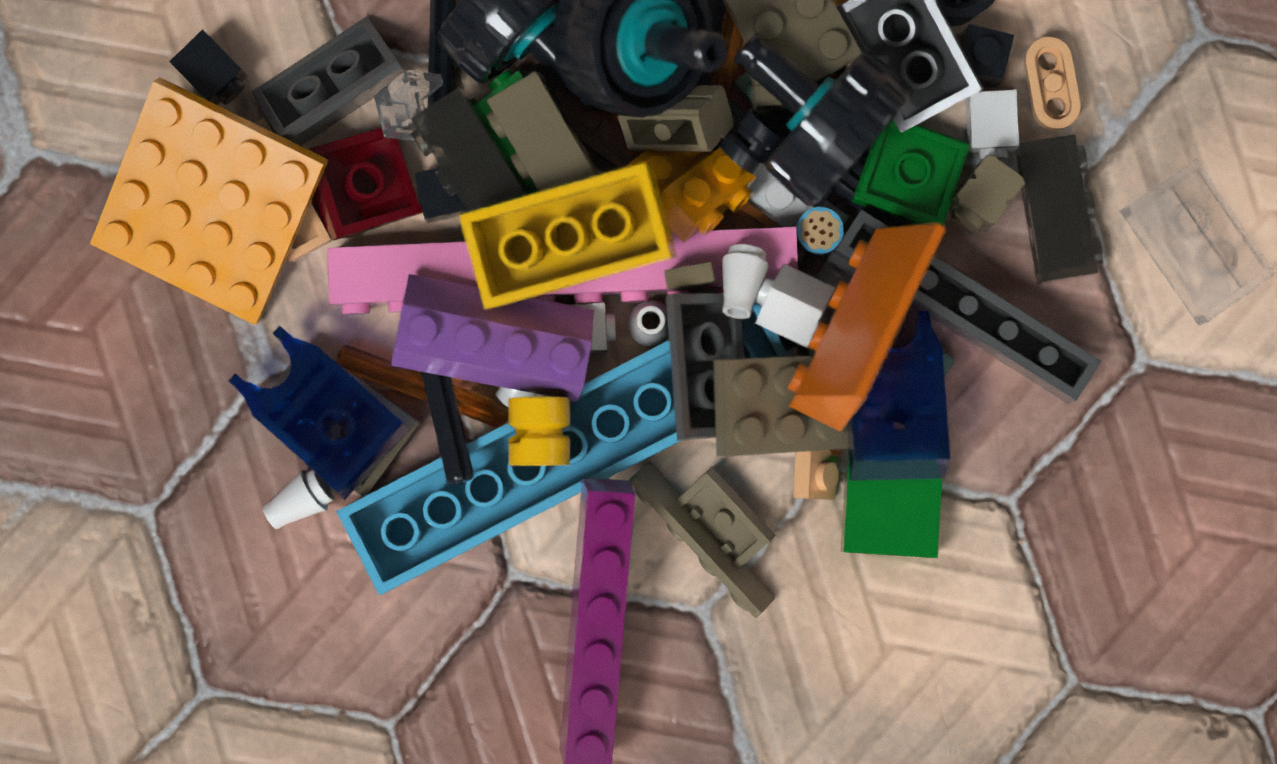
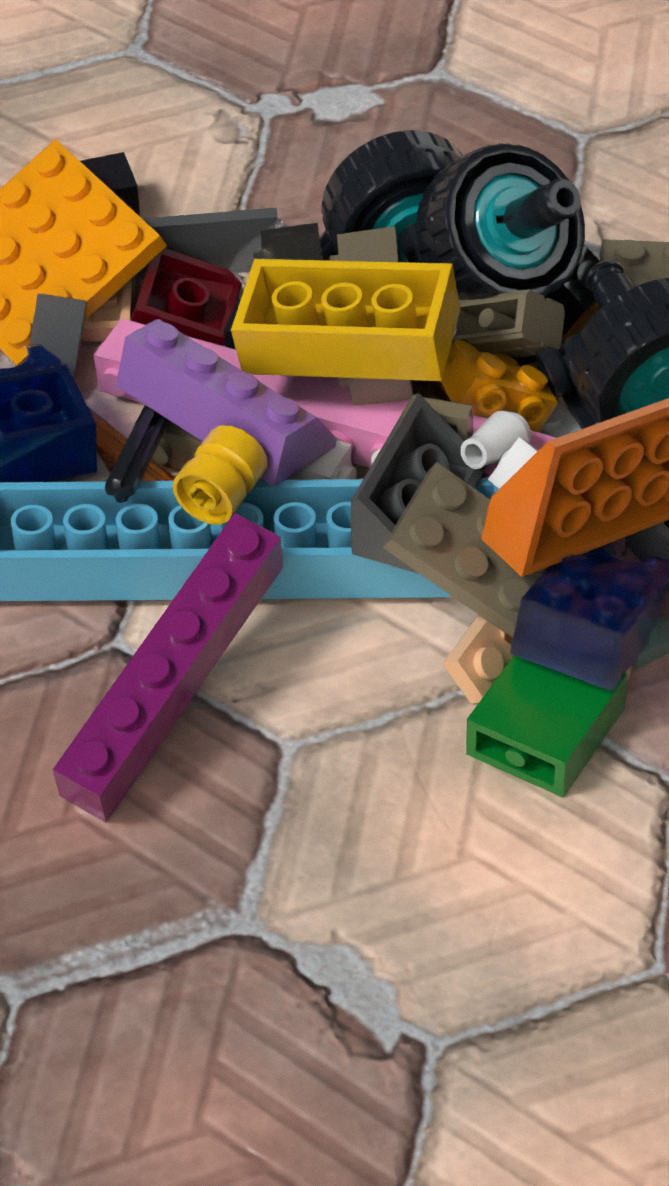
camera: 20 degrees right, 40 degrees down
dark tan bracket [629,462,776,618] -> none
none -> dark grey tile [22,293,87,399]

